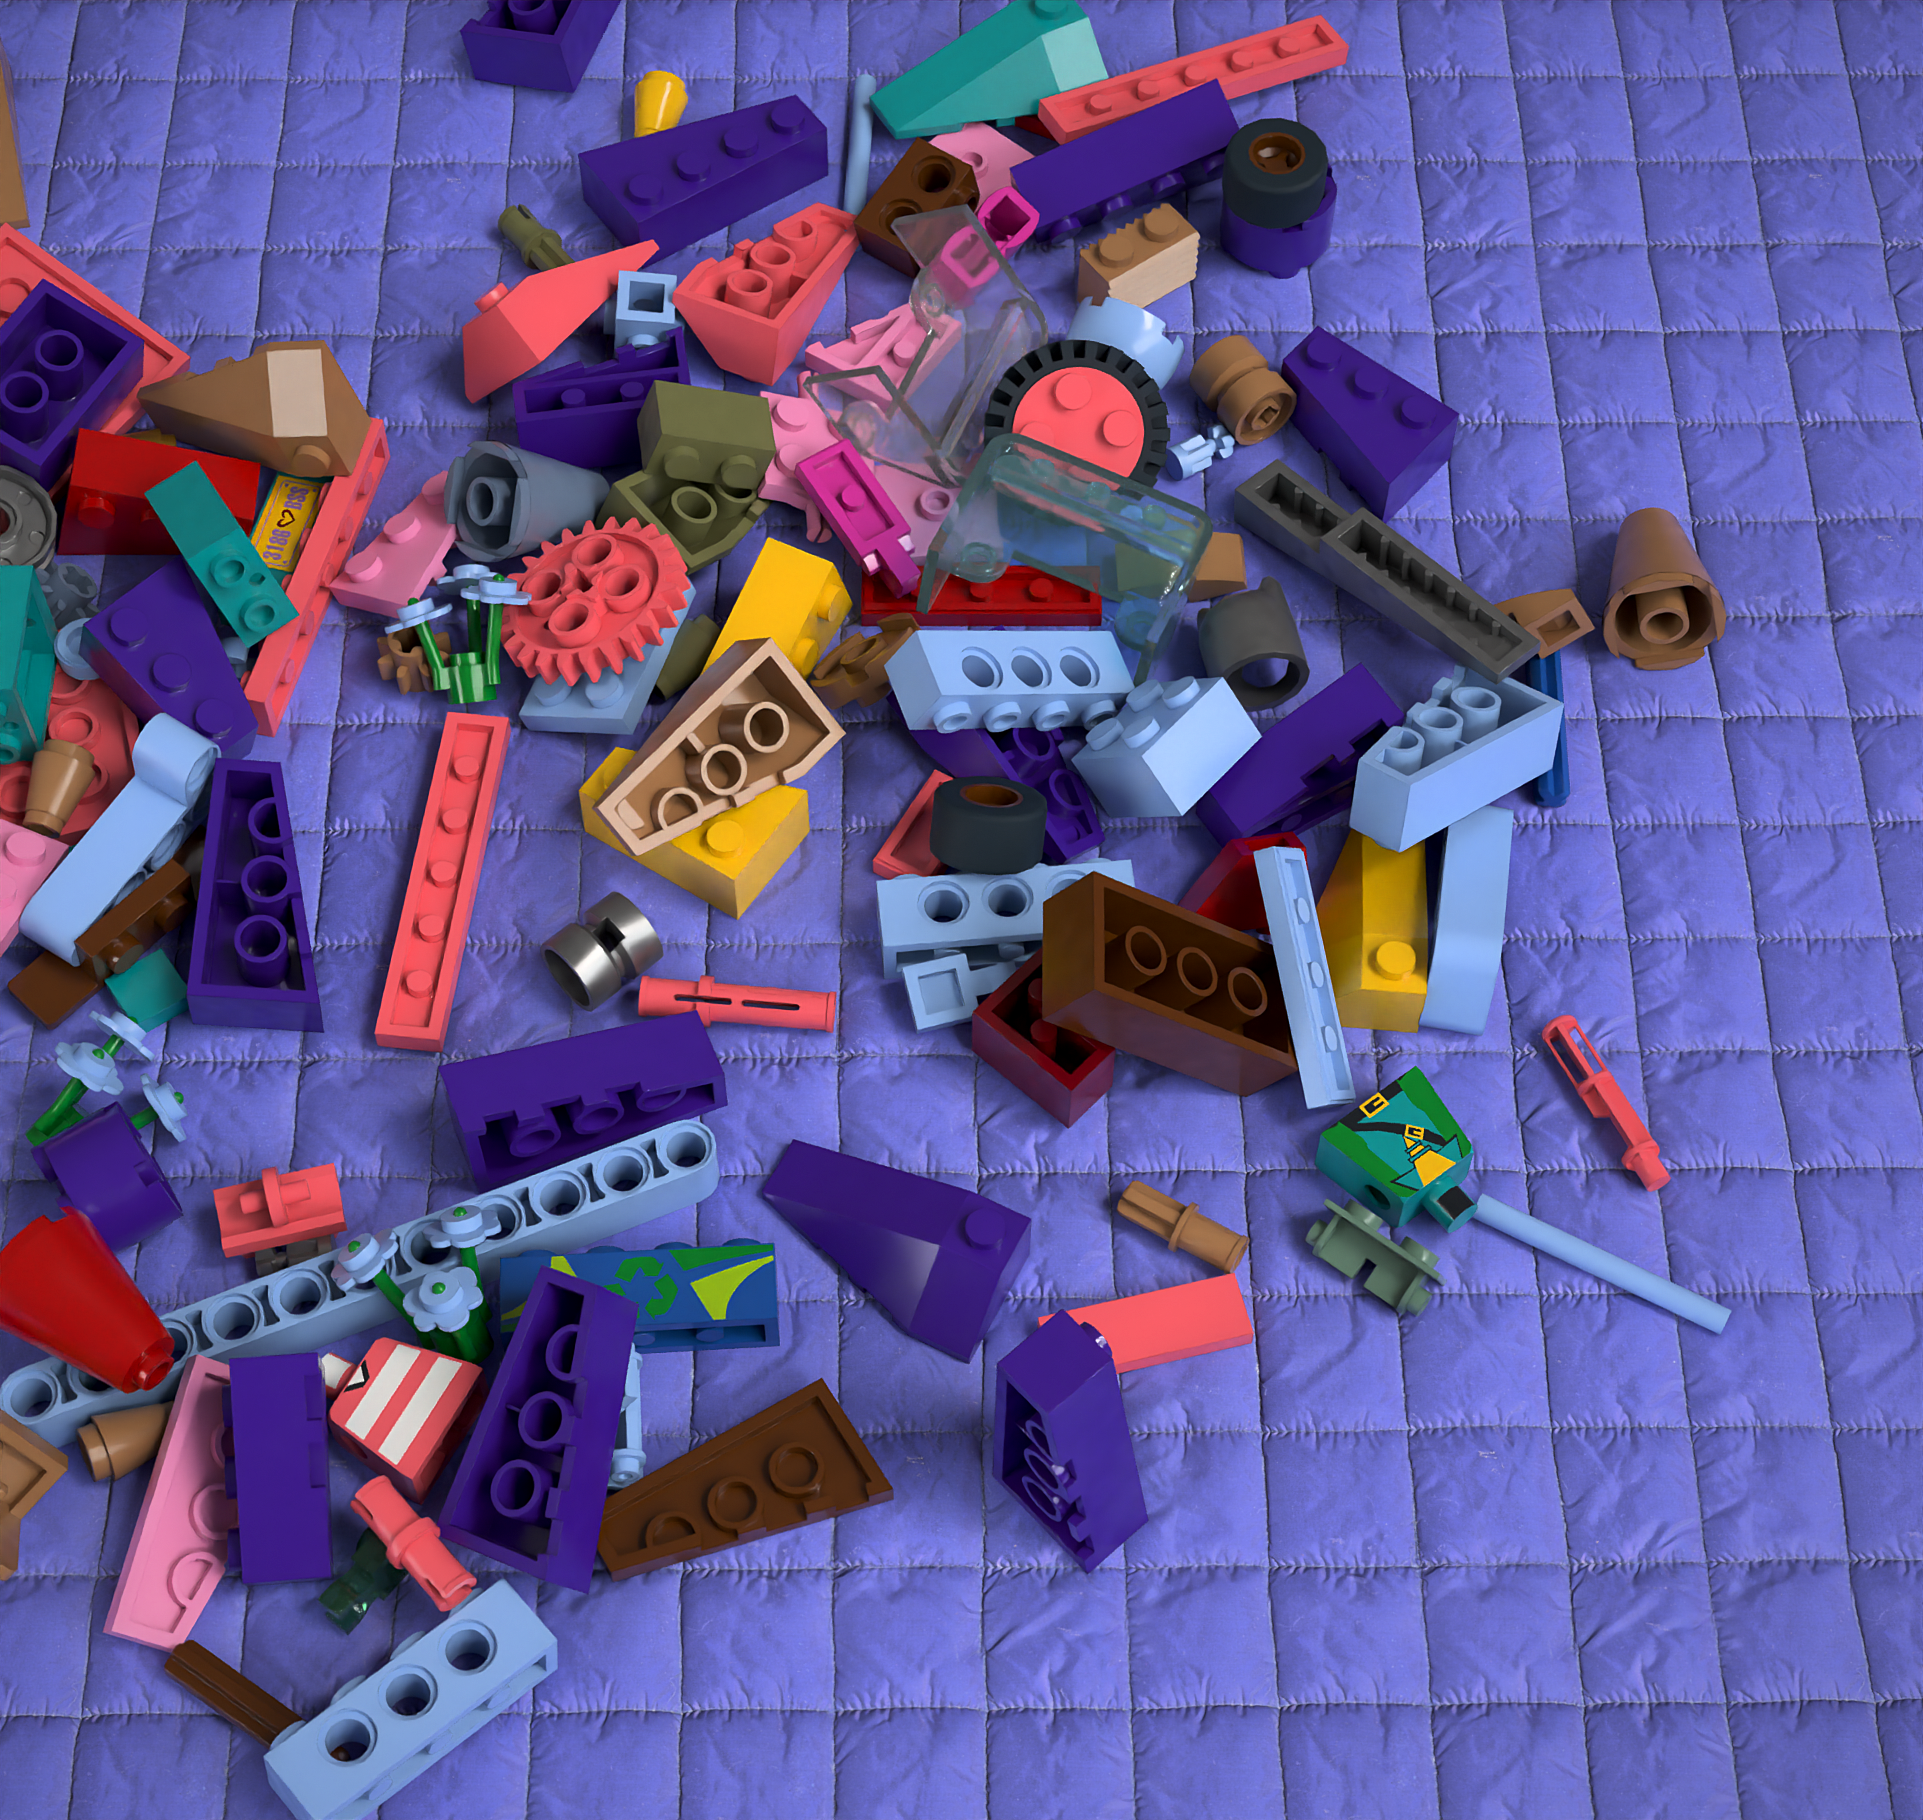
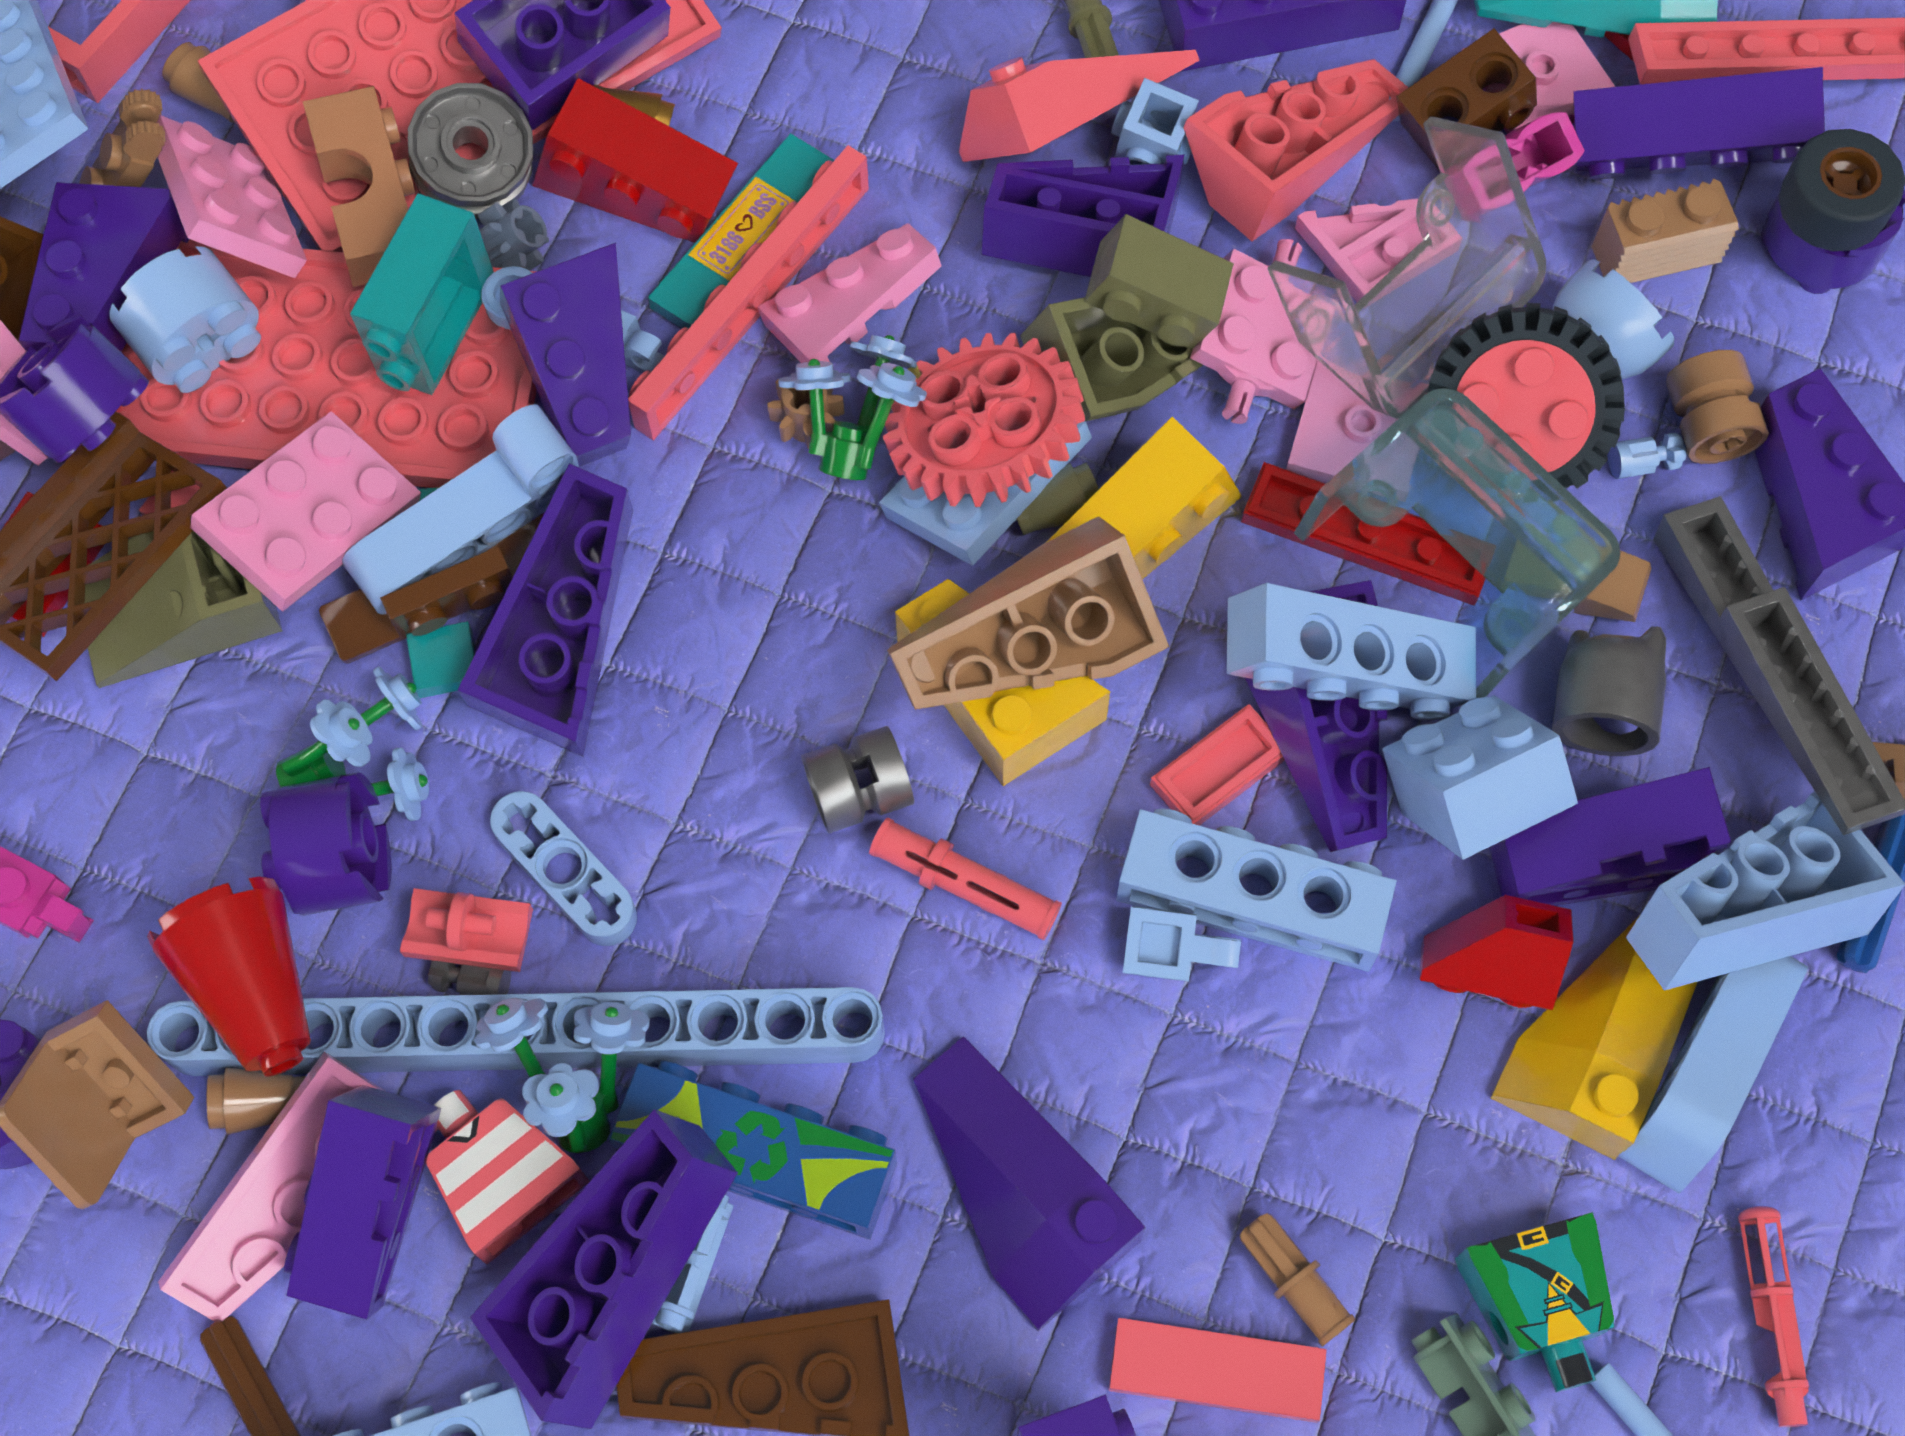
camera: 25 degrees right, 10 degrees up
medium nougat cone [22,739,96,838] -> none
medium nougat wedge [136,340,372,477] -> none
teal window [144,460,299,648] -> none
plate [317,1527,409,1635] -> none
coral pin [350,1475,477,1612] -> none
coral plate [374,712,511,1053] -> none
dark purple wedge [438,1010,728,1195] -> none
sand blue cone [444,440,610,562] -> none
dark pink hinge [794,438,921,599] -> none
medium nougat plate [810,613,921,710] -> none
black wheel [930,776,1048,875] -> none
dark red brick [972,946,1116,1129] -> none
reddish brown brick [1042,871,1299,1097] -> none
light blue tile [1253,846,1356,1109] -> none
none -> light blue beam [490,791,637,946]

